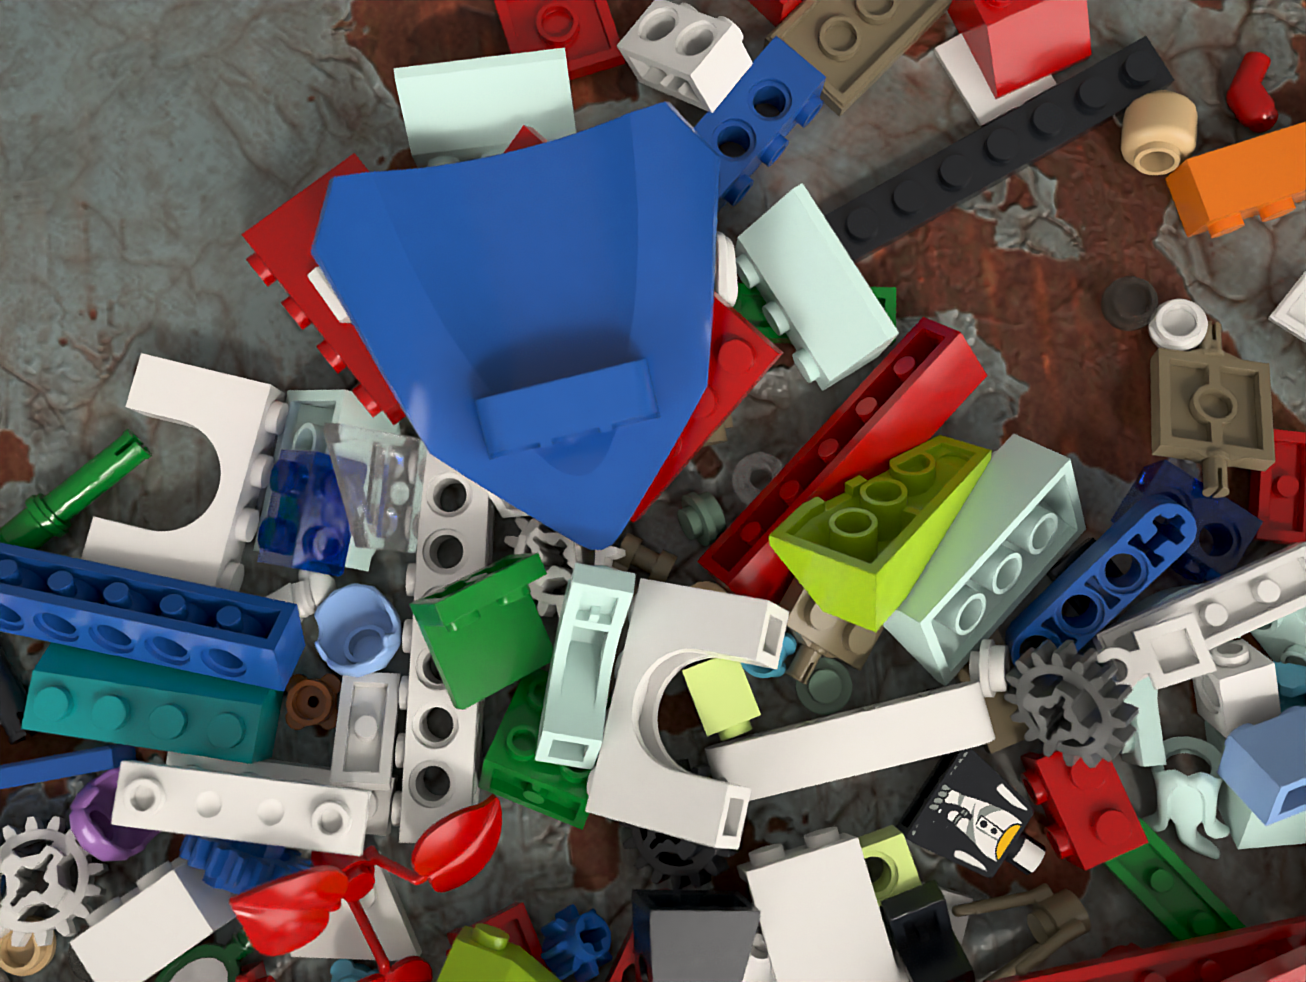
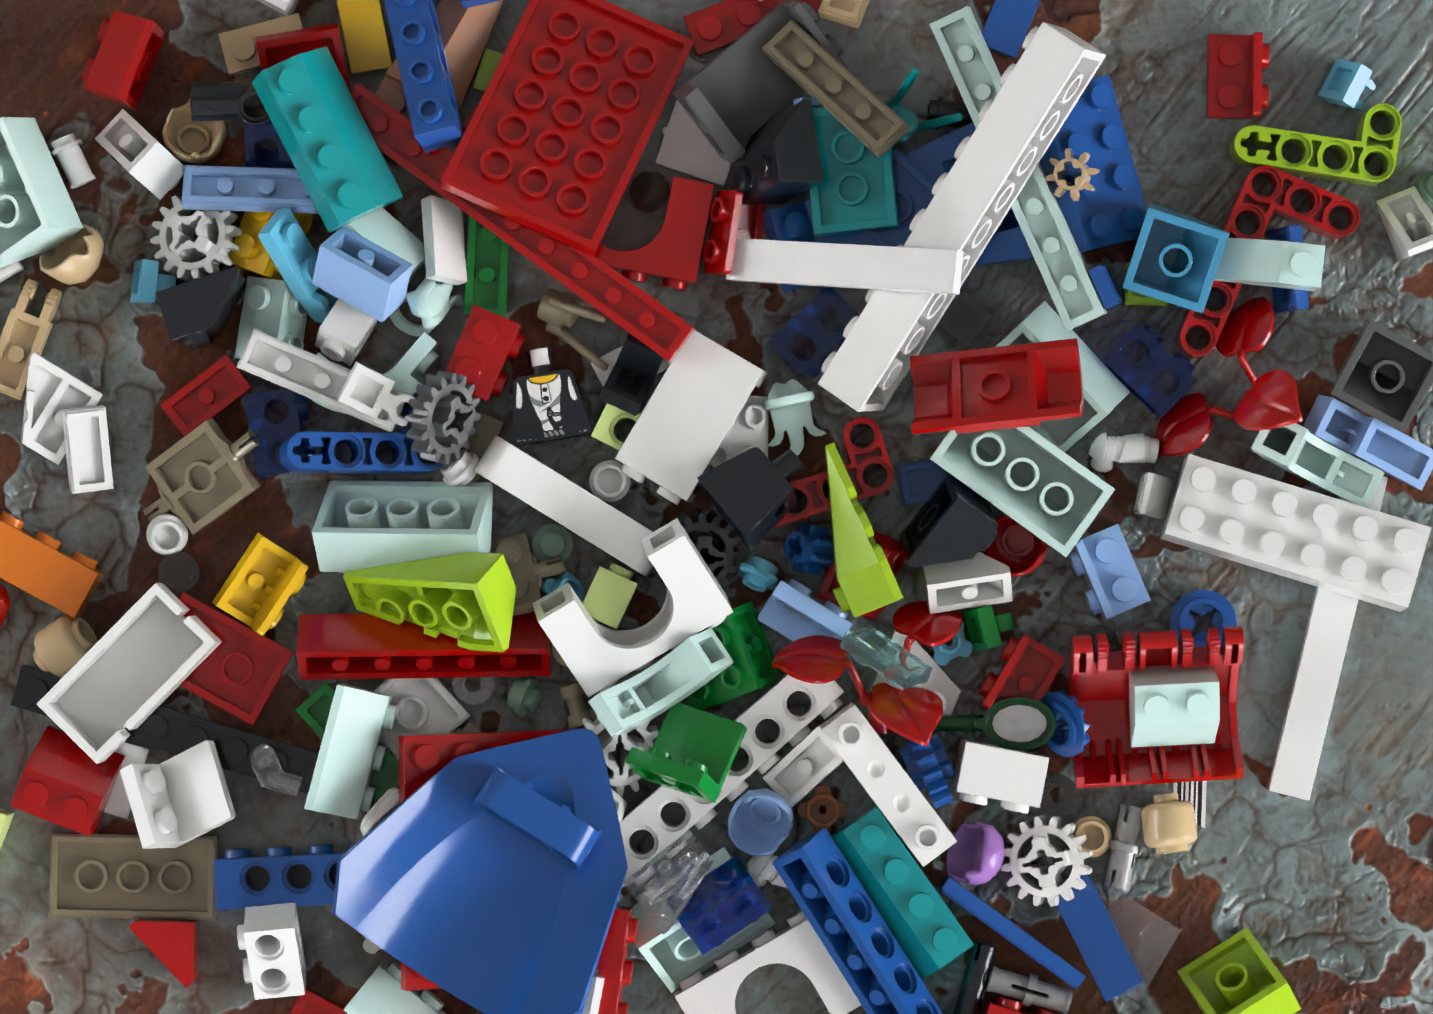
camera: 140 degrees left, 5 degrees up
none -> white piece [37,583,222,764]
none -> white bracket [120,740,236,849]
none -> red plate [179,592,295,725]
none -> yellow bracket [212,532,308,636]
none -> clear arm [250,744,303,797]
none -> white tile [374,678,471,761]
none -> white tile [421,195,467,286]
none -> white plate [589,460,631,502]
none -> medium azure plate [737,556,779,592]
none -> light blue bracket [758,579,853,642]
none -> clear light blue plate [840,625,933,690]

